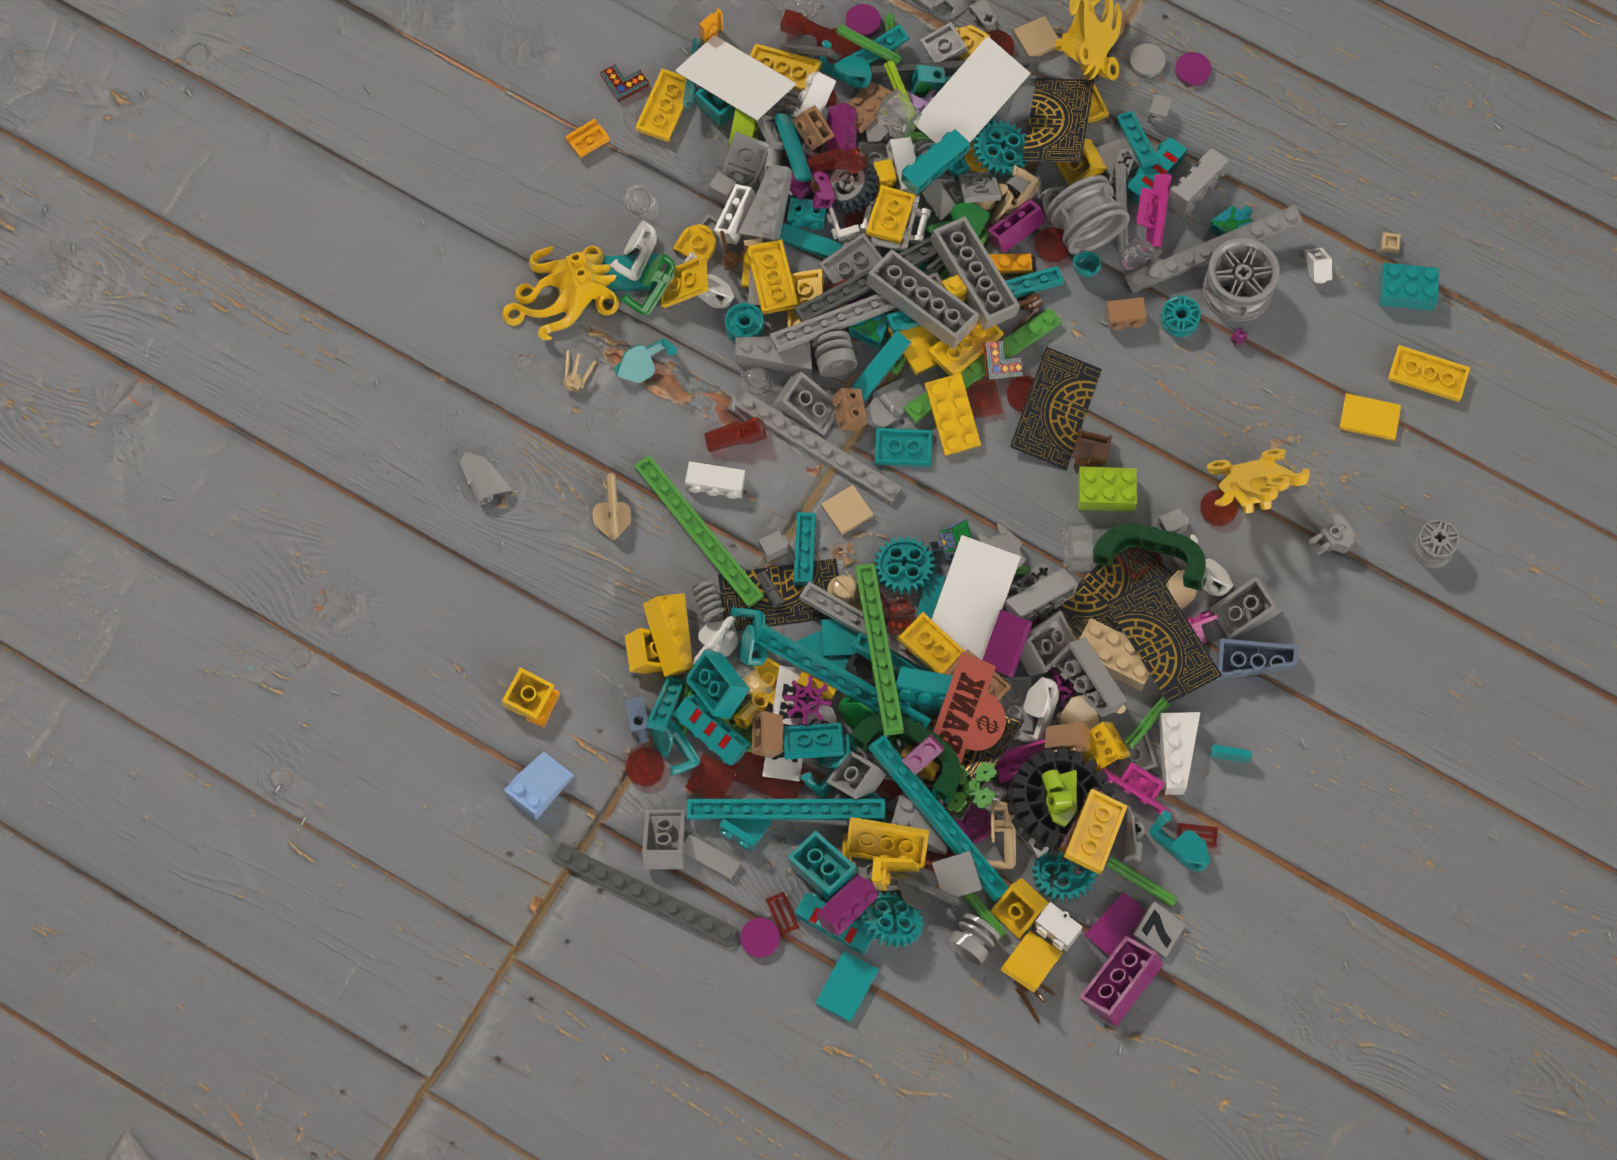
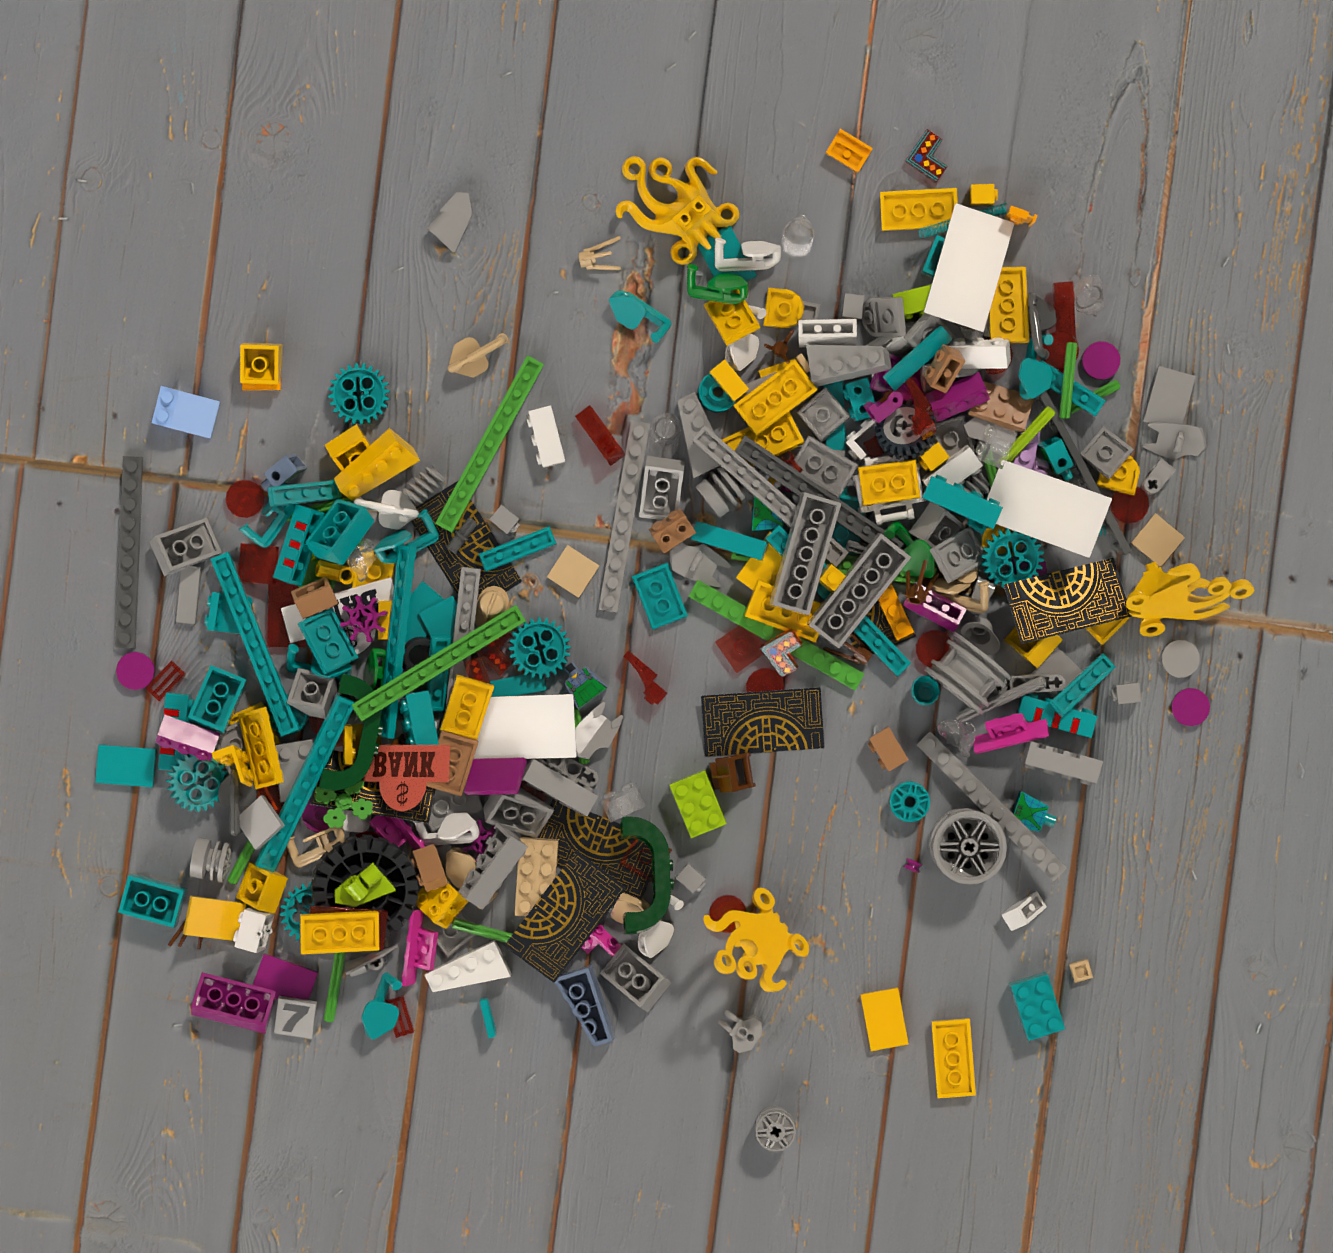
camera: 70 degrees right, 20 degrees up
magenta plate [902,734,944,775] -> none
yellow plate [924,373,981,456] -> none
none -> teal brick [118,873,188,928]
none -> teal gear [328,363,391,425]
none -> clear red slope [623,650,668,705]
none -> yellow tile [709,359,749,402]
none -> light grey tile [797,387,850,442]
none -> reddish brown plant [905,560,940,605]
none -> yellow brick [969,184,998,206]

